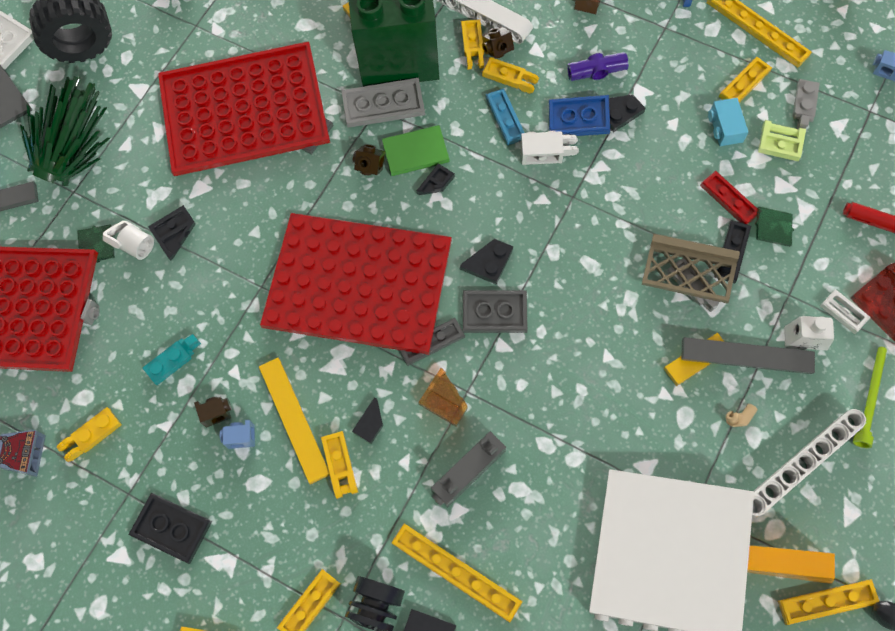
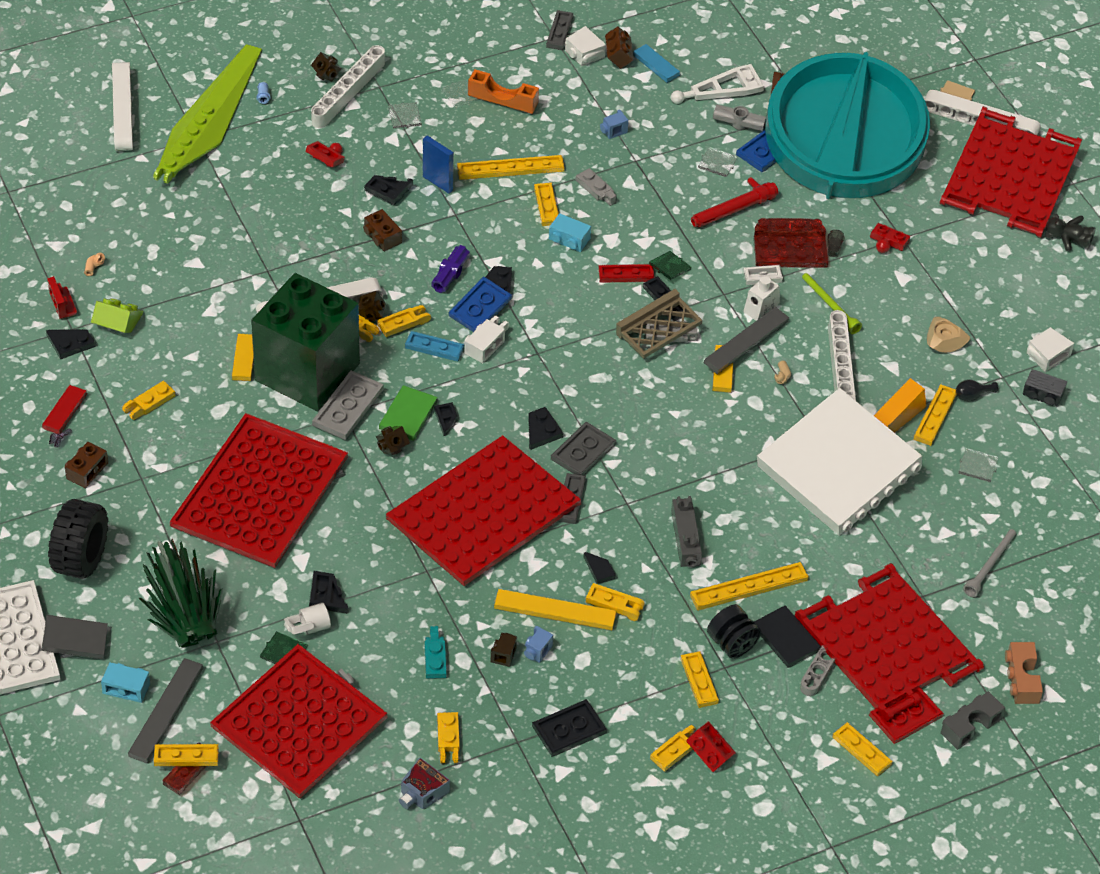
camera: 60 degrees left, 20 degrees down
clear orange wing [418,368,468,427] -> none
yellowish green plate [758,120,806,161] -> none

